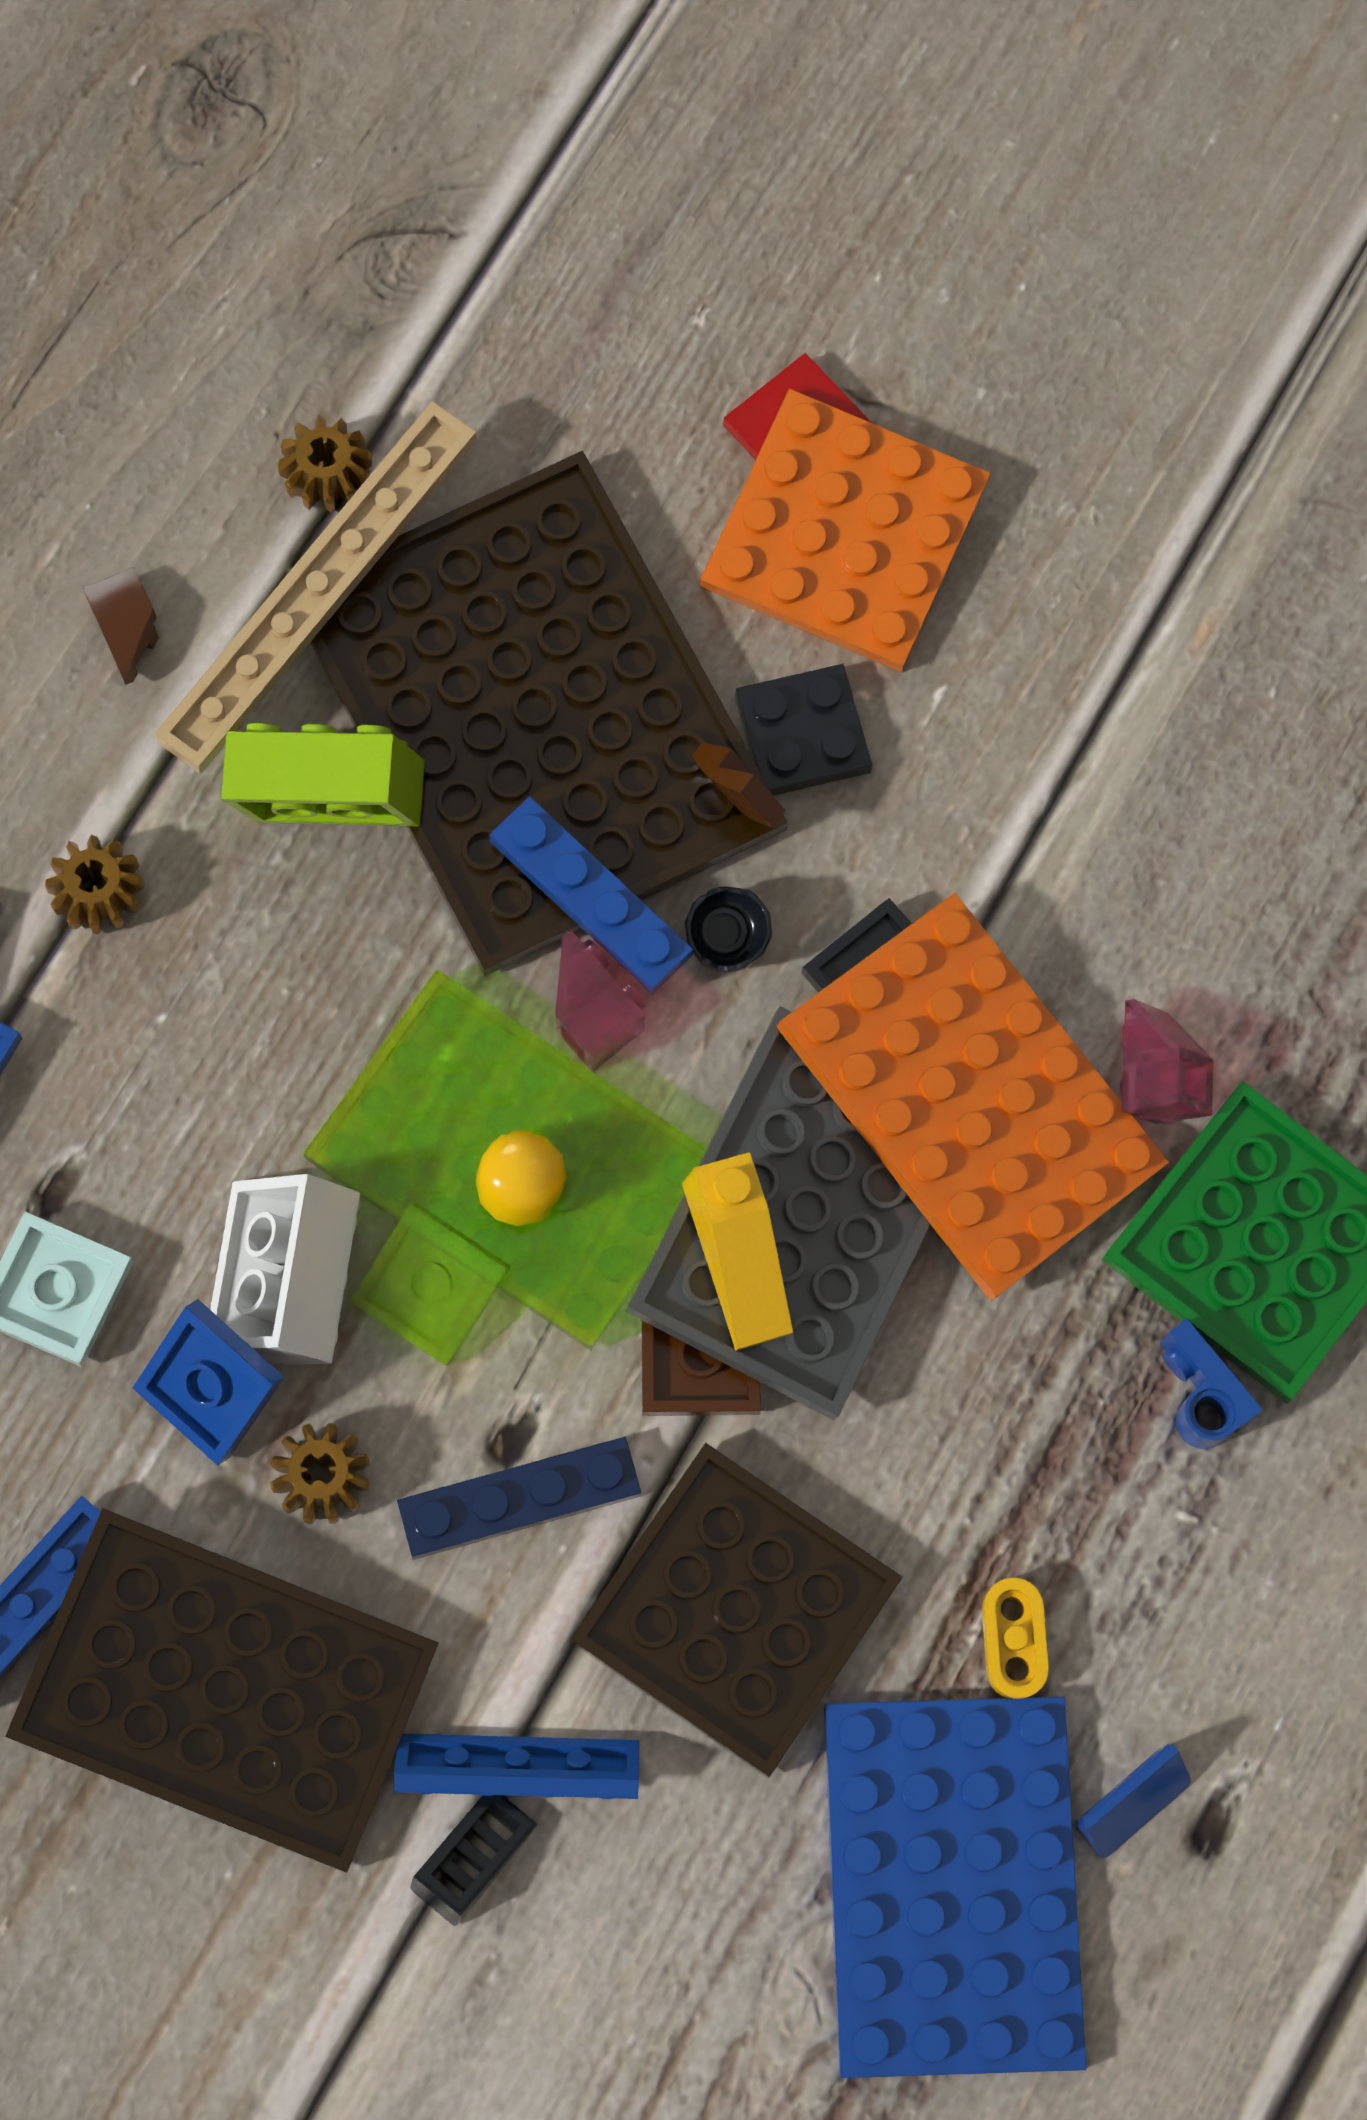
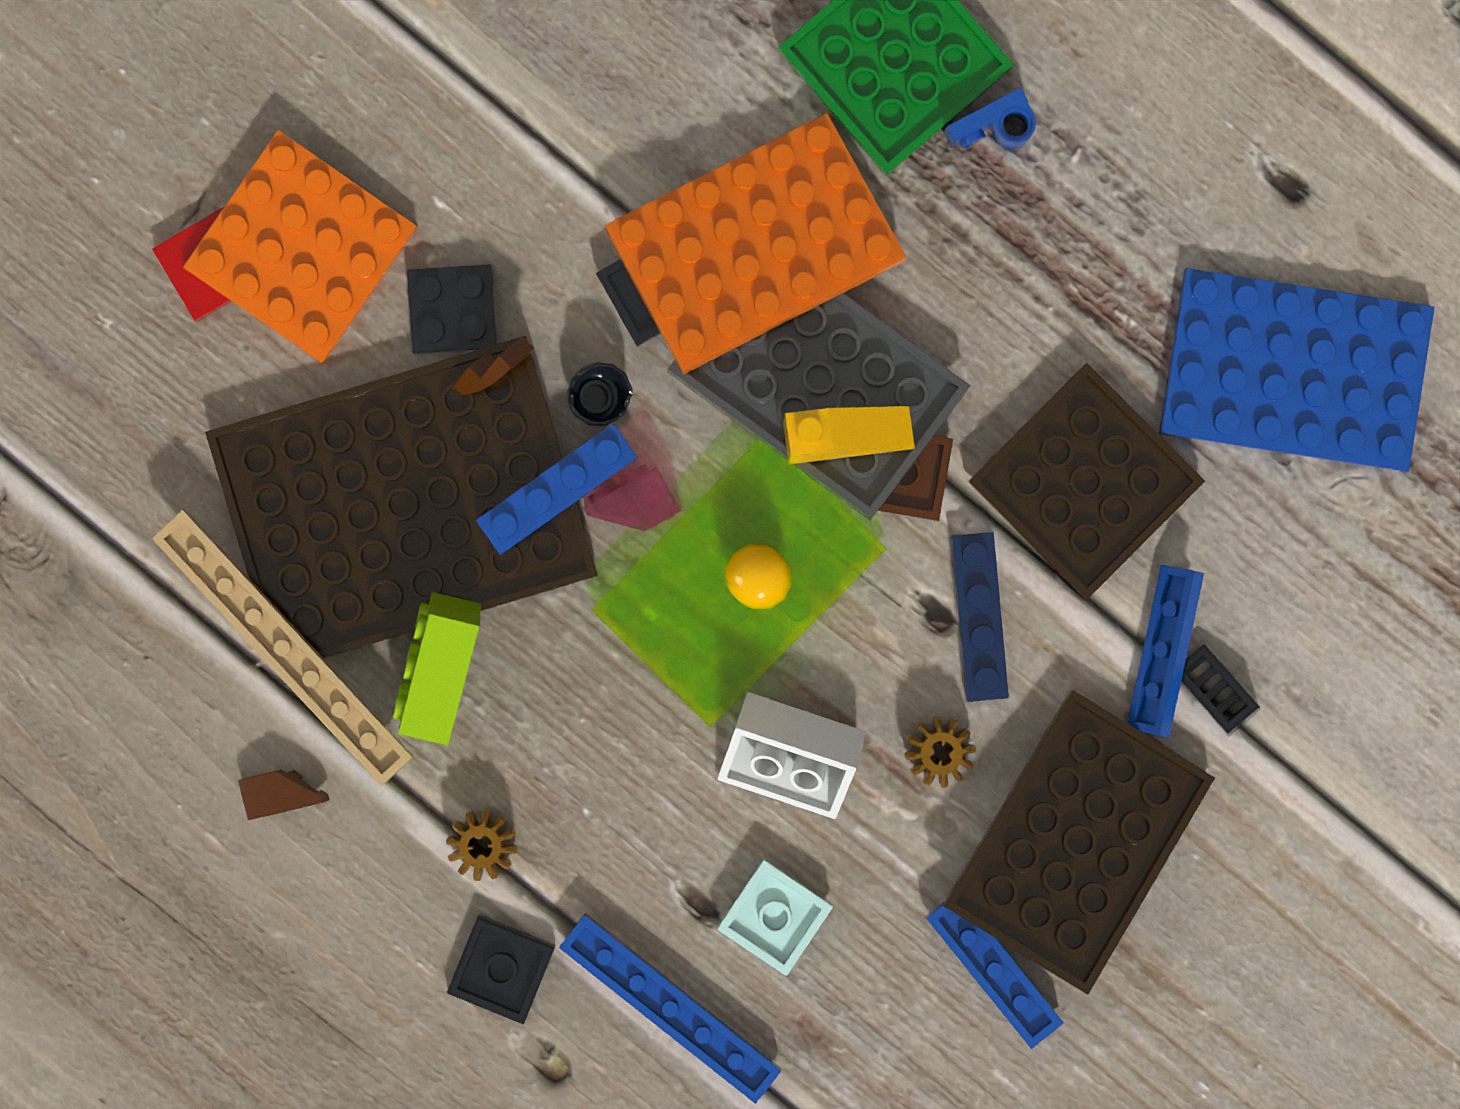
camera: 75 degrees left, 15 degrees up
blue plate [132,1299,285,1466] -> none
pearl gold gear [278,415,372,513] -> none
clear neon green tile [350,1202,512,1366] -> none
yellow plate [982,1578,1049,1699] -> none
blue slope [1074,1744,1191,1858] -> none
clear pink slope [1120,999,1214,1124] -> none

